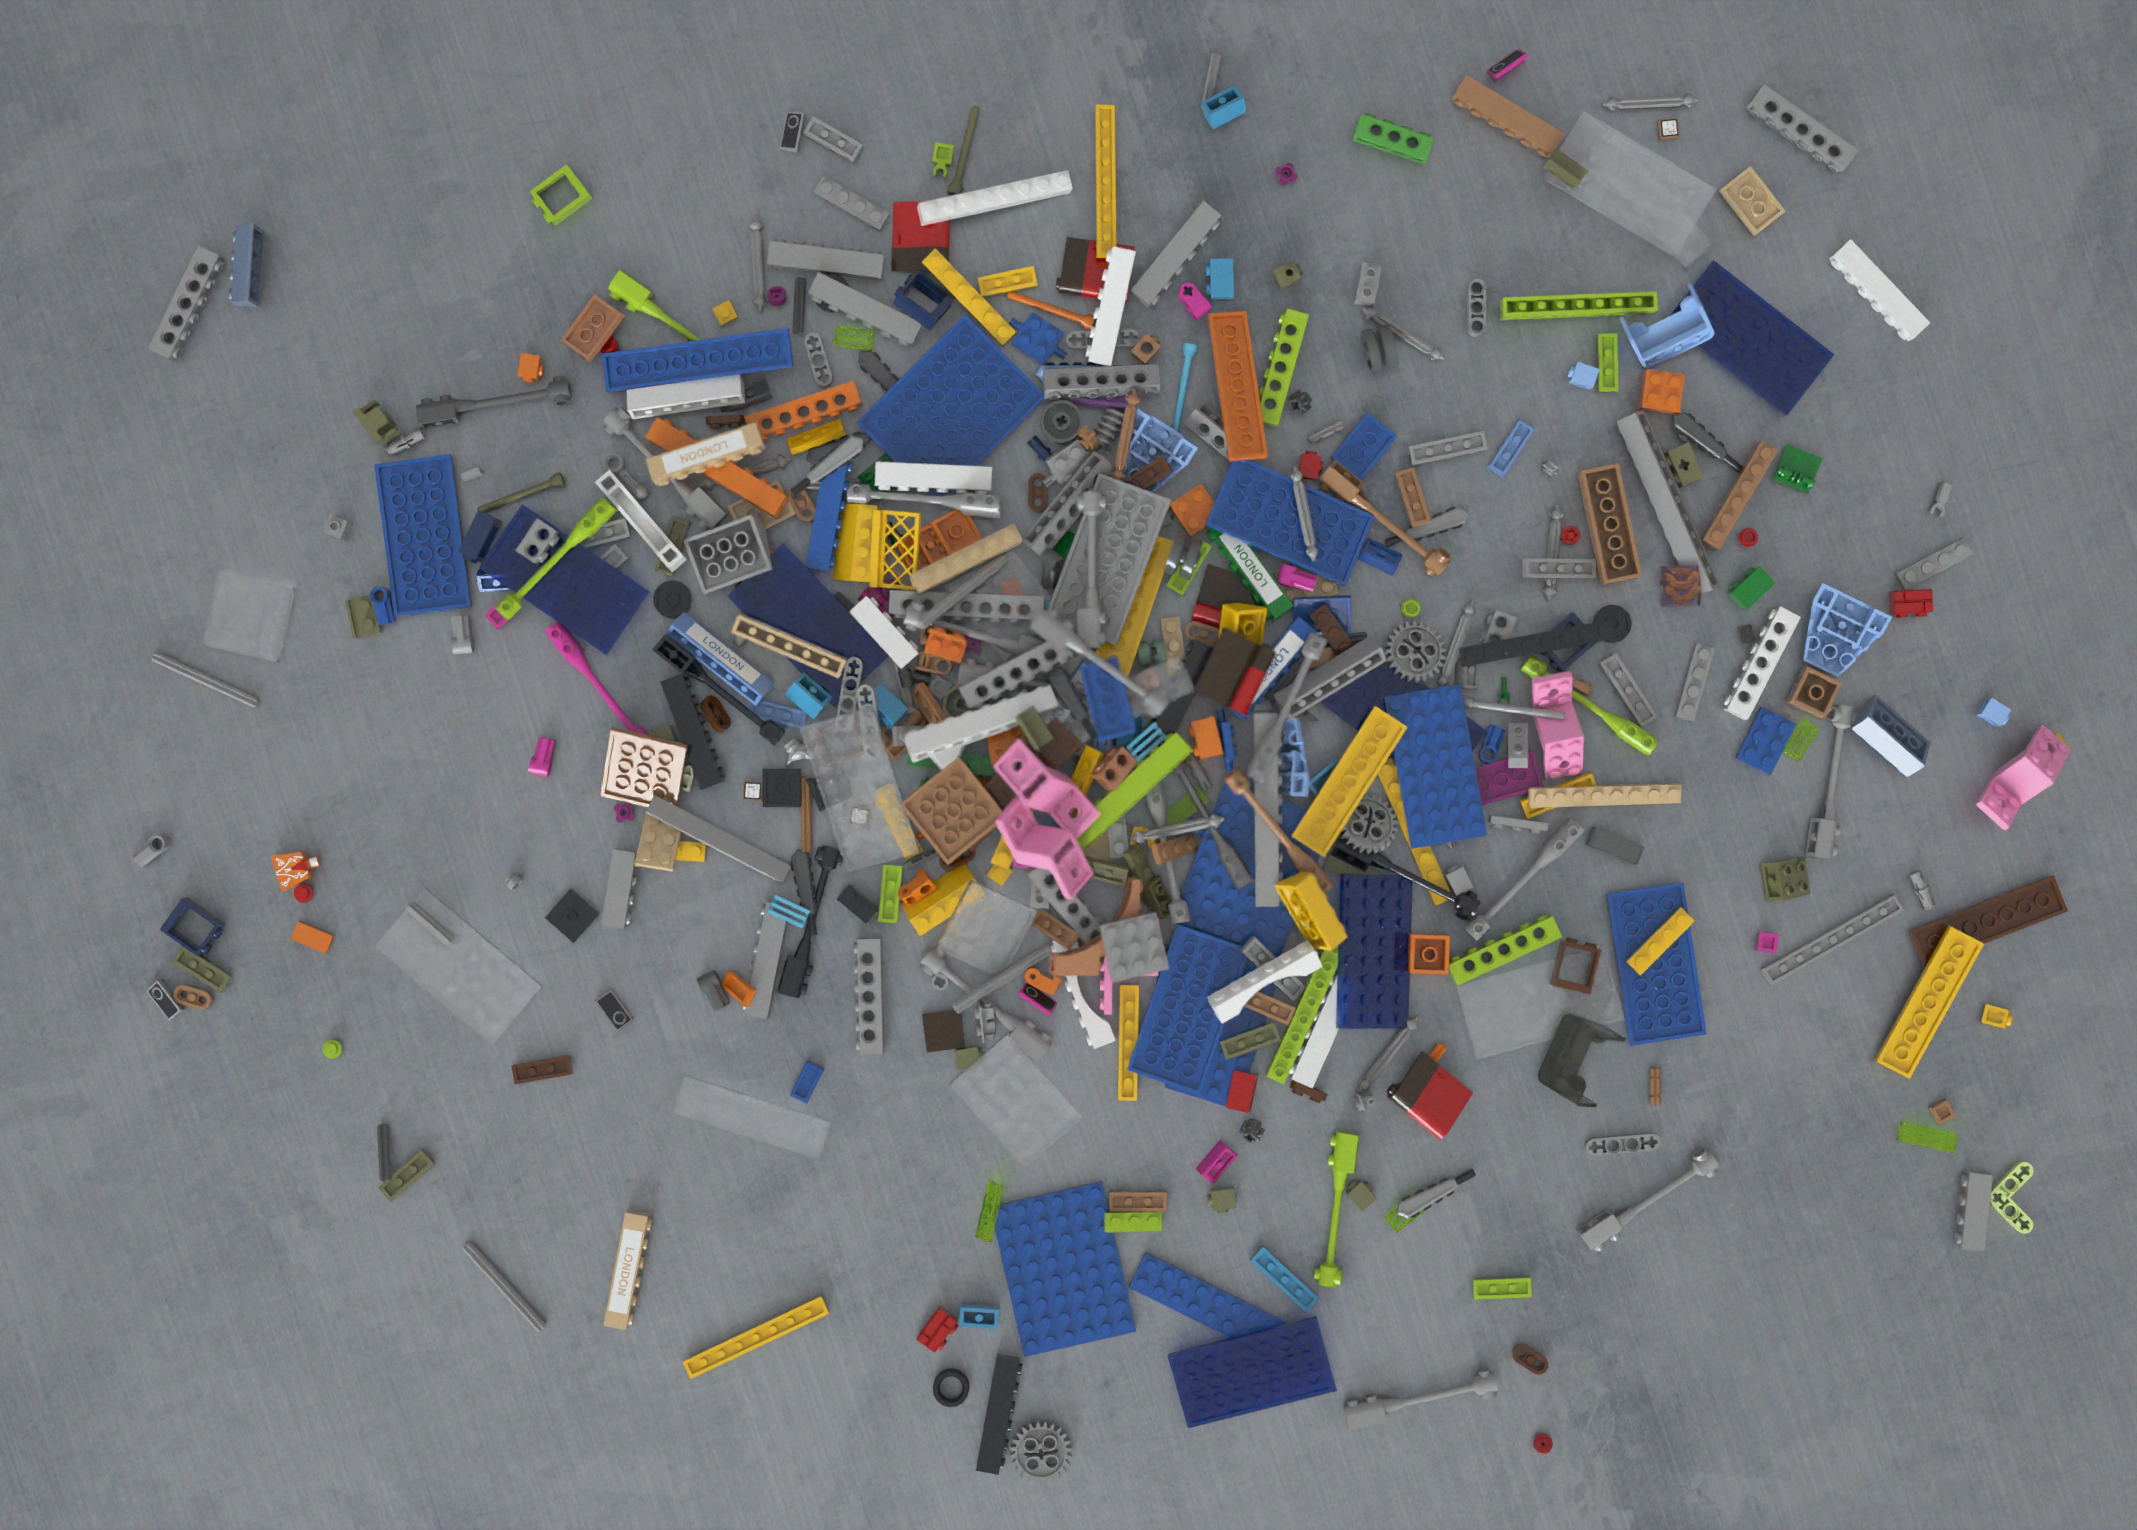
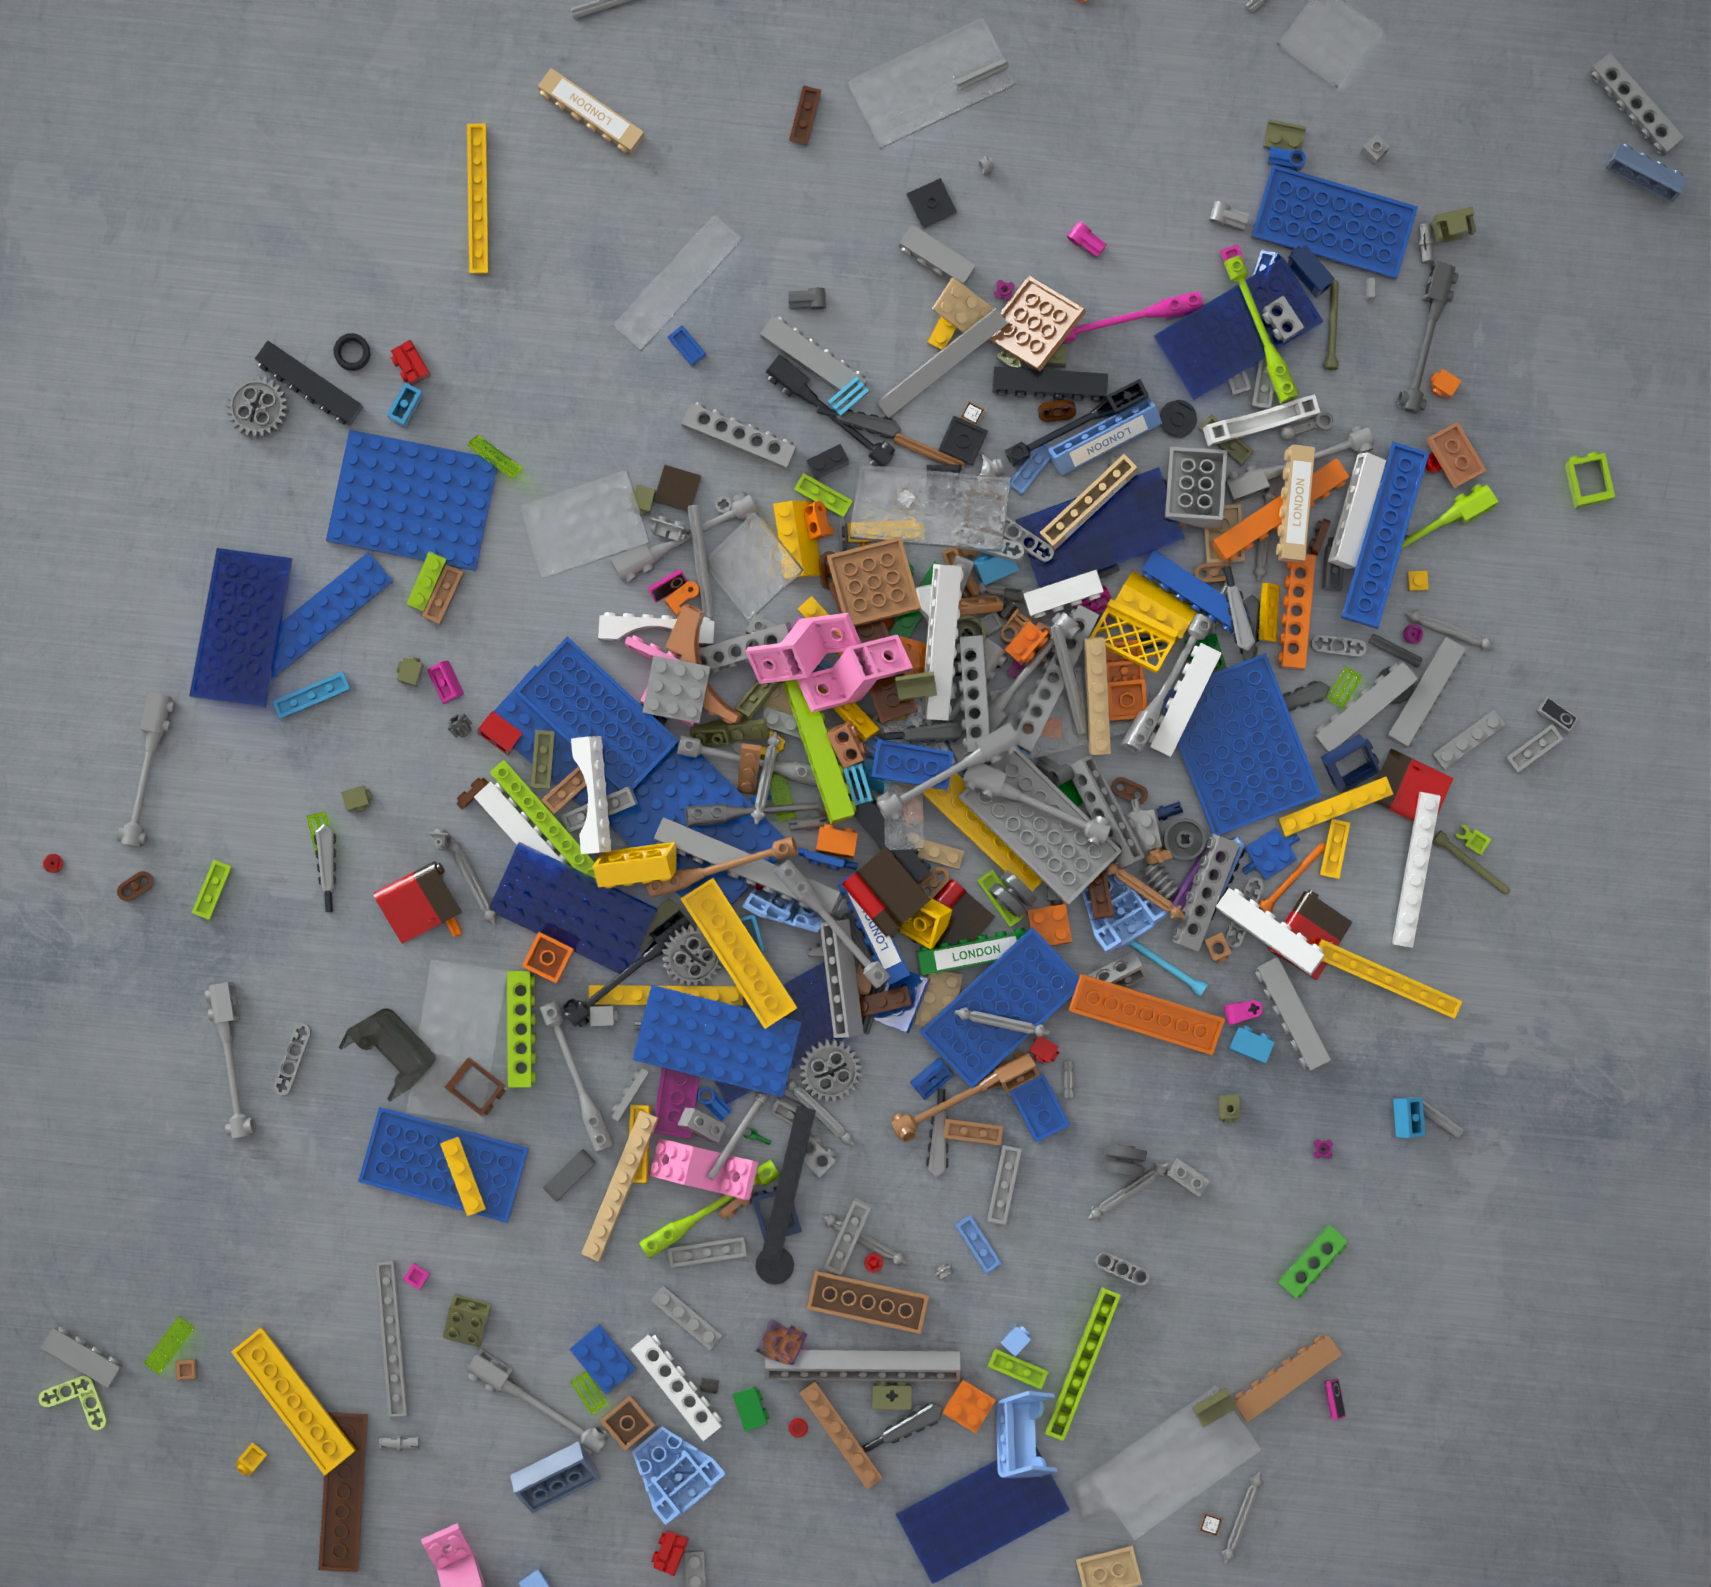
camera: 105 degrees right, 5 degrees down
slope [594,989,634,1032] -> none
orange tile [721,970,757,1007] -> none
dark azure brick [785,672,833,720] -> none
yellow plate [987,865,1013,886] -> none
medium nougat plate [1030,908,1080,951] -> none
yellow plate [1118,985,1139,1101] -> none
sand green wheel [1138,639,1166,667] -> none
lime brick [1259,308,1309,428] -> none
dark pink piece [1276,564,1317,592] -> none
dark grey gear [1288,390,1312,415] -> none
lime bar [1314,1131,1360,1287] -> none
lime plate [1401,599,1421,618] -> none
medium nougat axle [1650,1067,1661,1105] -> none
green hinge [1772,444,1823,494] -> none

